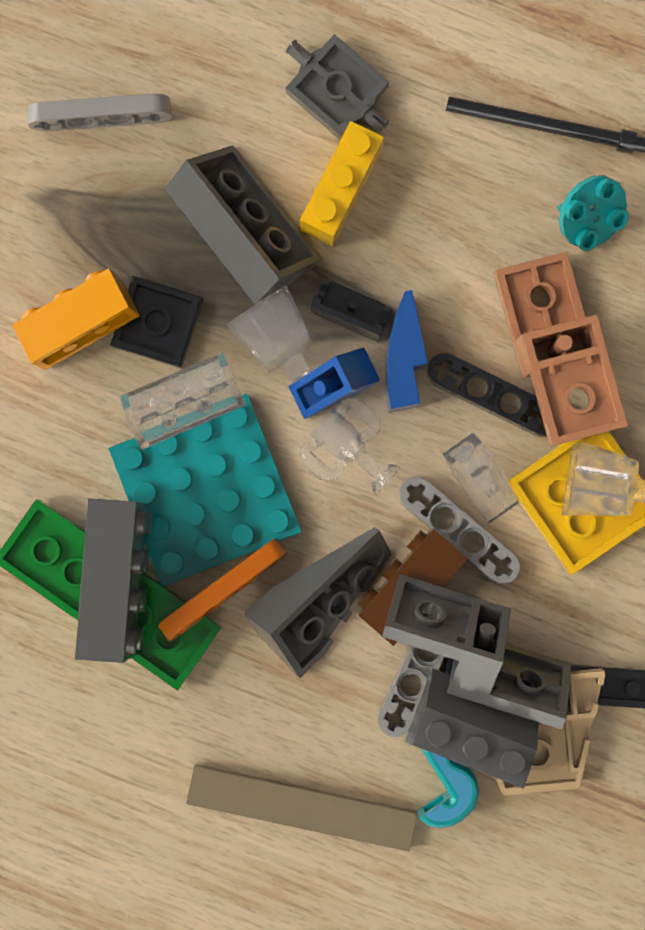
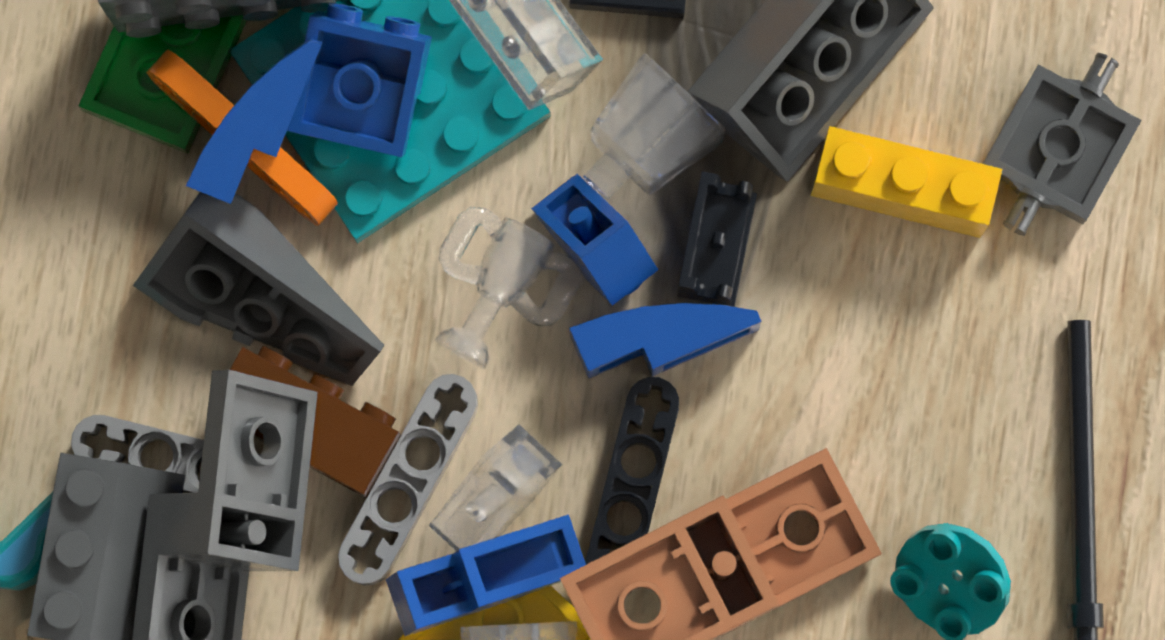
camera: 80 degrees right, 5 degrees down
none -> blue slope [186,38,322,204]
none -> blue plate [287,3,432,157]
none -> blue slope [386,514,586,636]

